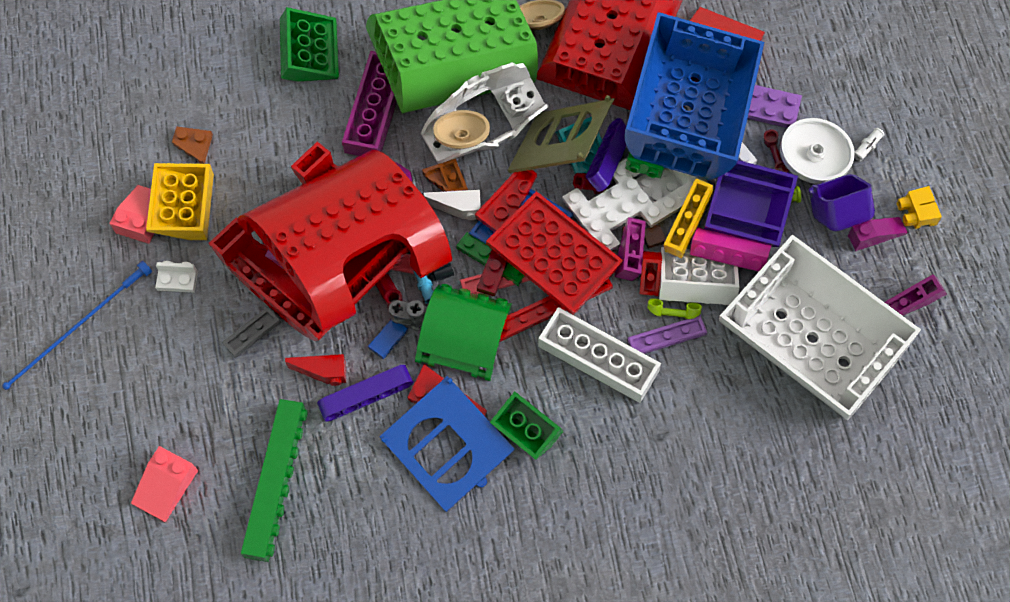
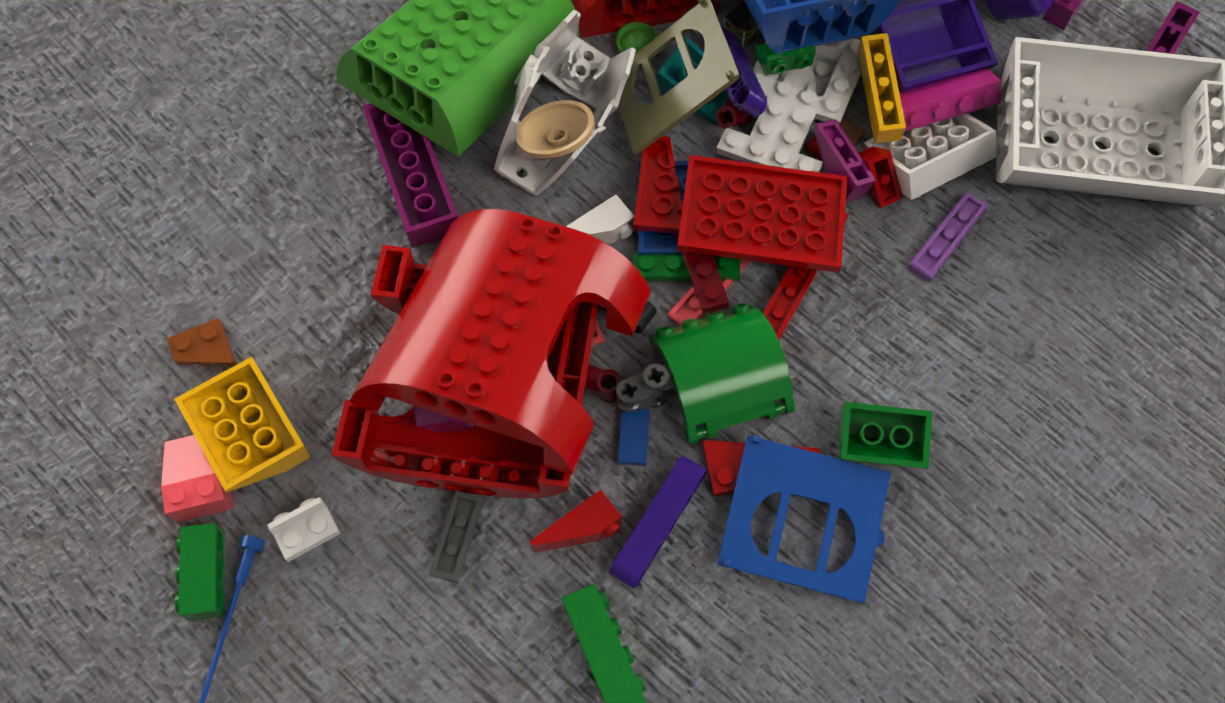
camera: 35 degrees left, 0 degrees up
green slope [280,7,339,82] -> none
medium azure pin [413,271,433,304] -> none
dark orange wing [422,159,468,192] -> none
white brick [538,307,661,403] -> none
lime bar [647,298,702,319] -> none
none -> green brick [175,523,225,621]
none -> bright green hat [616,22,658,54]

